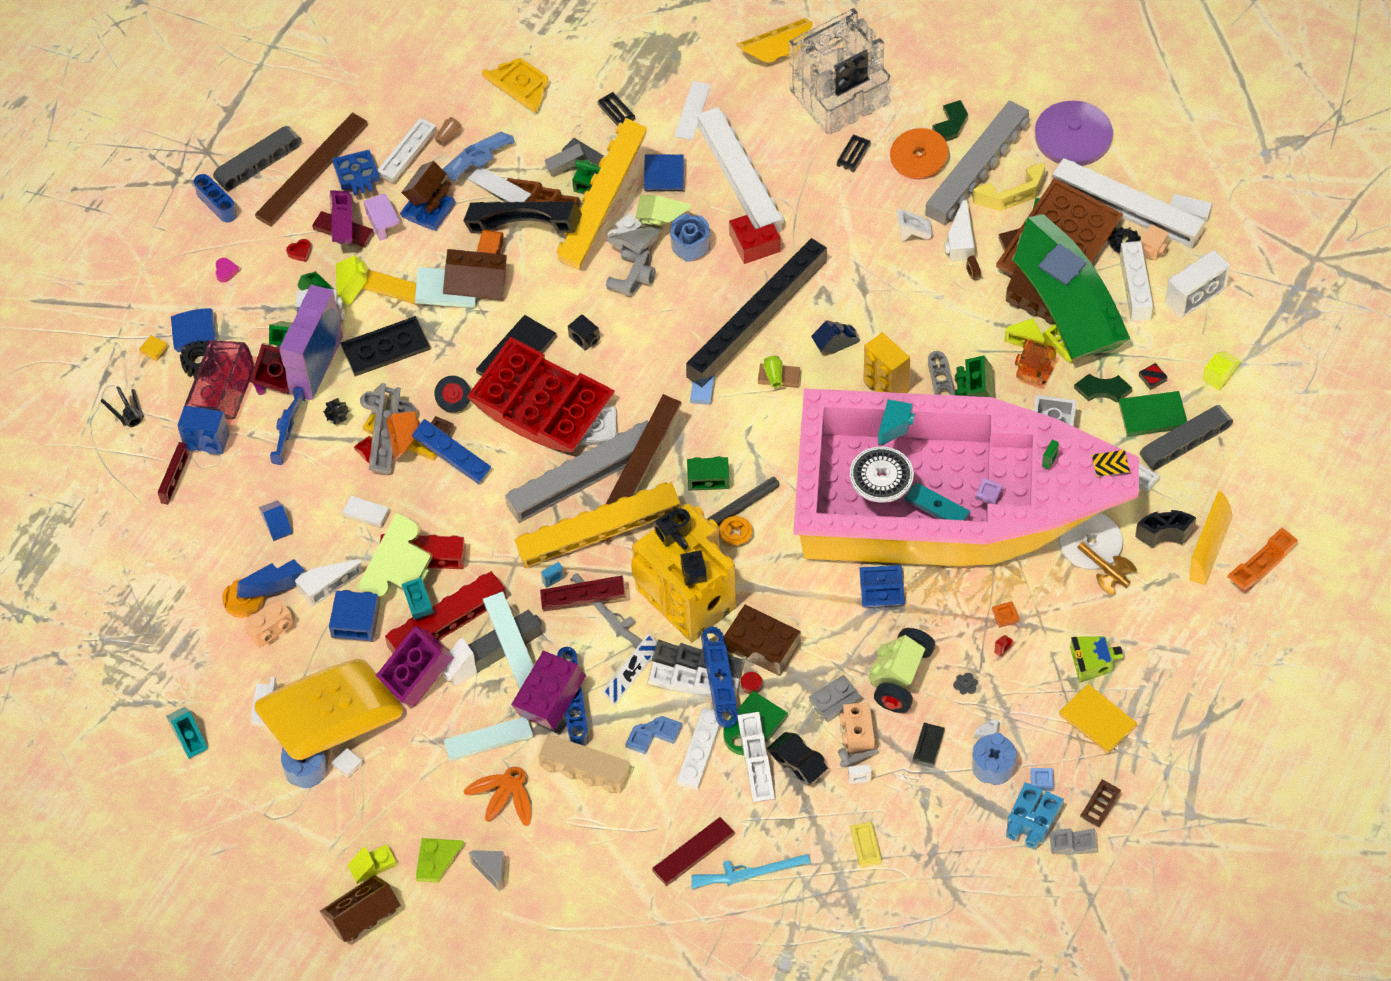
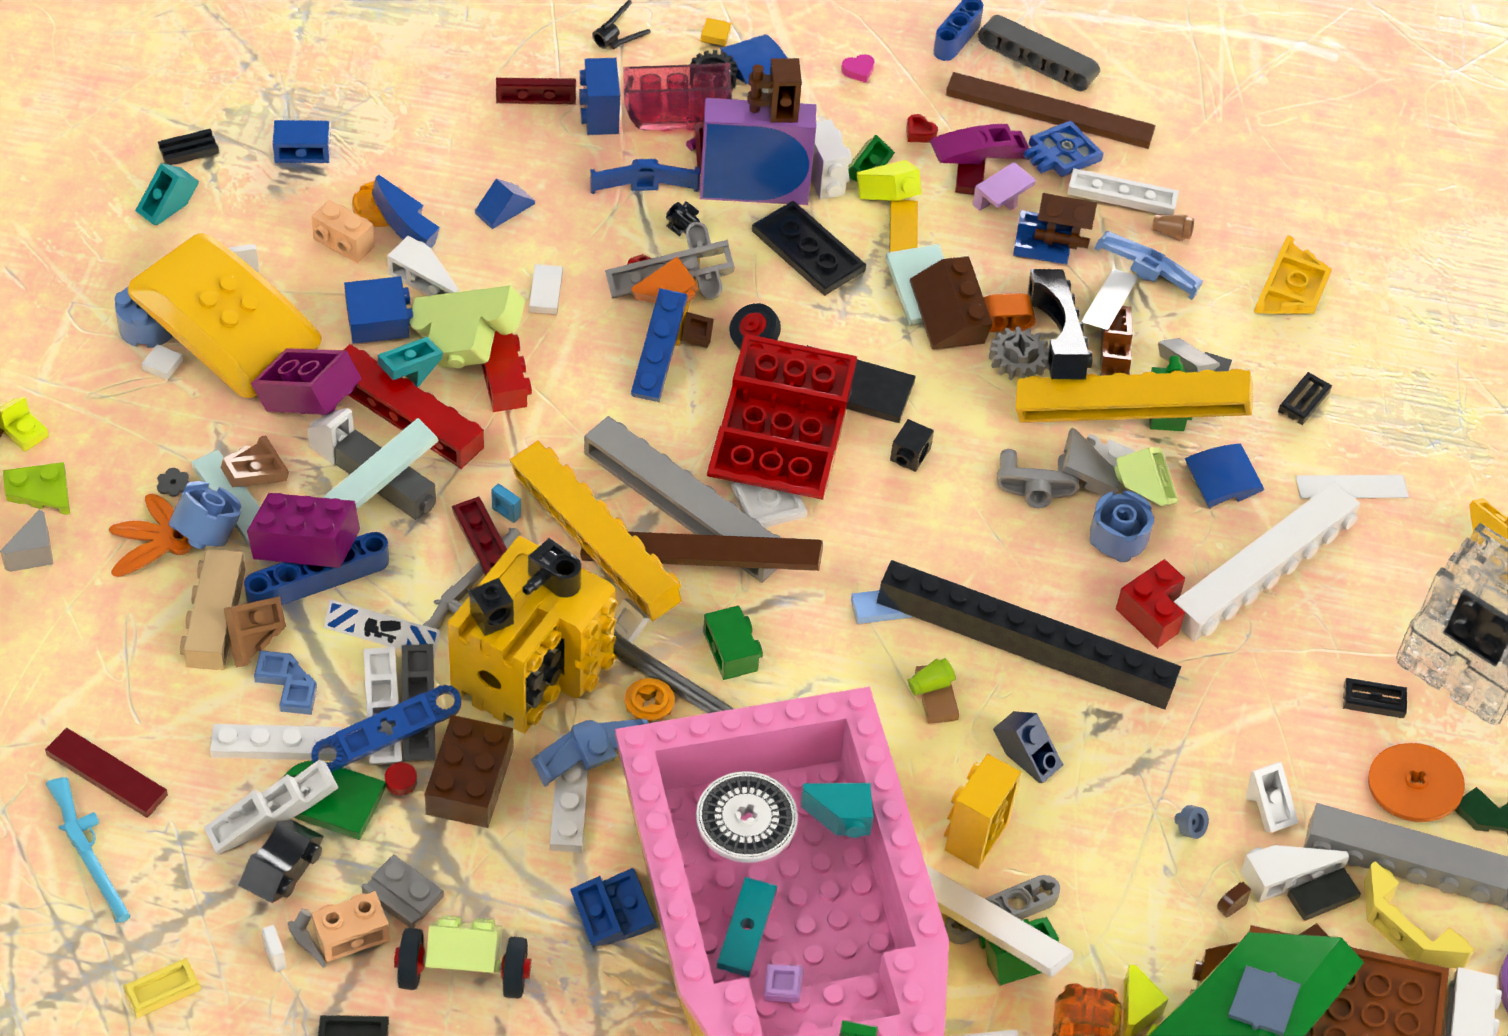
camera: 65 degrees right, 5 degrees down
none -> dark grey plant [157,467,189,497]
none -> black tile [158,128,219,165]
none -> medium blue brick [169,481,242,549]
none -> medium nougat wing [220,435,289,487]
none -> medium nougat wing [223,596,286,668]
none -> blue brick [273,120,331,163]
none -> medium blue plate [531,719,649,787]
none -> white plate [550,734,589,852]
none -> reddish brown brick [747,58,802,123]
none -> white tile [925,864,1074,978]
none -> light grey gear [989,326,1049,380]
none -> sand blue tile [1174,805,1209,839]
none -> pearl dark grey tile [1287,867,1361,921]

